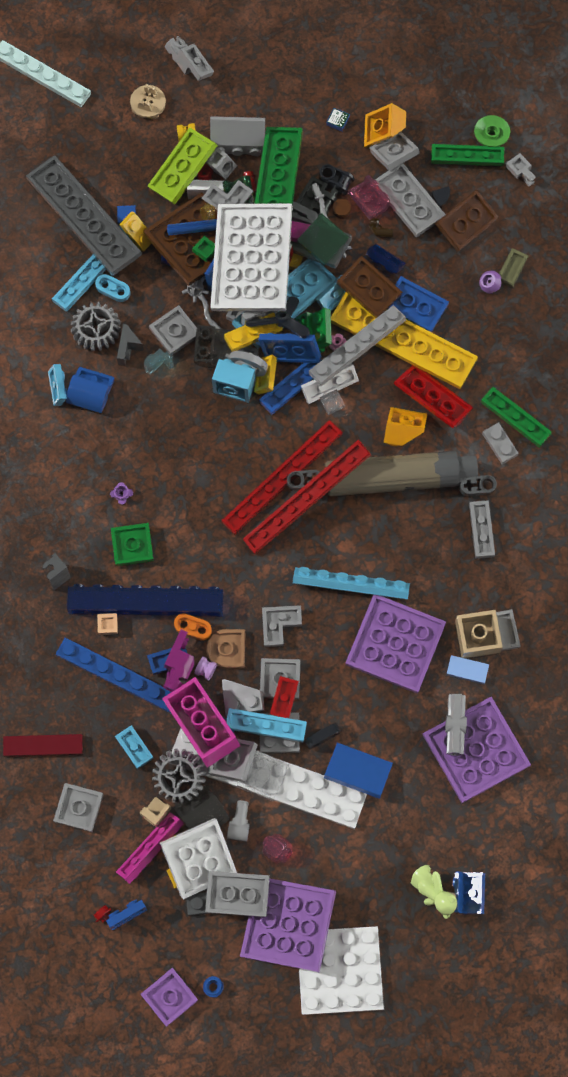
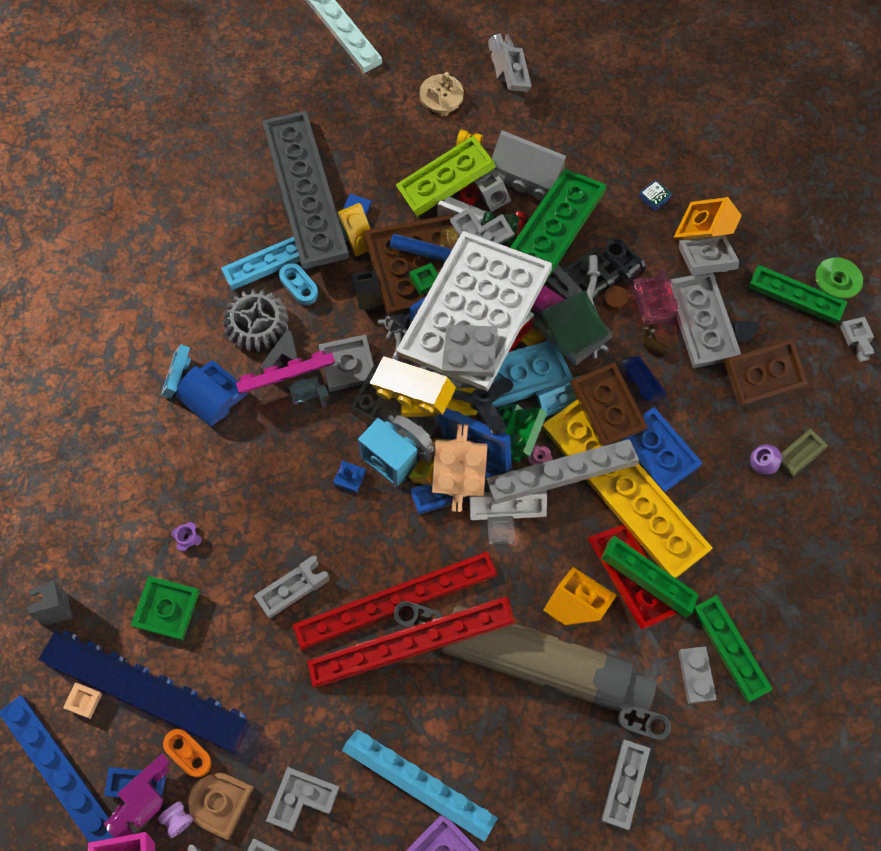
camera: 20 degrees right, 5 degrees down
none -> dark pink plate [236,350,335,395]
none -> light grey plate [254,556,330,619]
none -> blue tile [333,460,366,494]
none -> black brick [352,270,383,310]
none -> brick [370,356,456,415]
none -> light nougat plate [432,424,488,512]
none -> light grey plate [442,325,498,377]
none -> green plate [601,536,699,618]

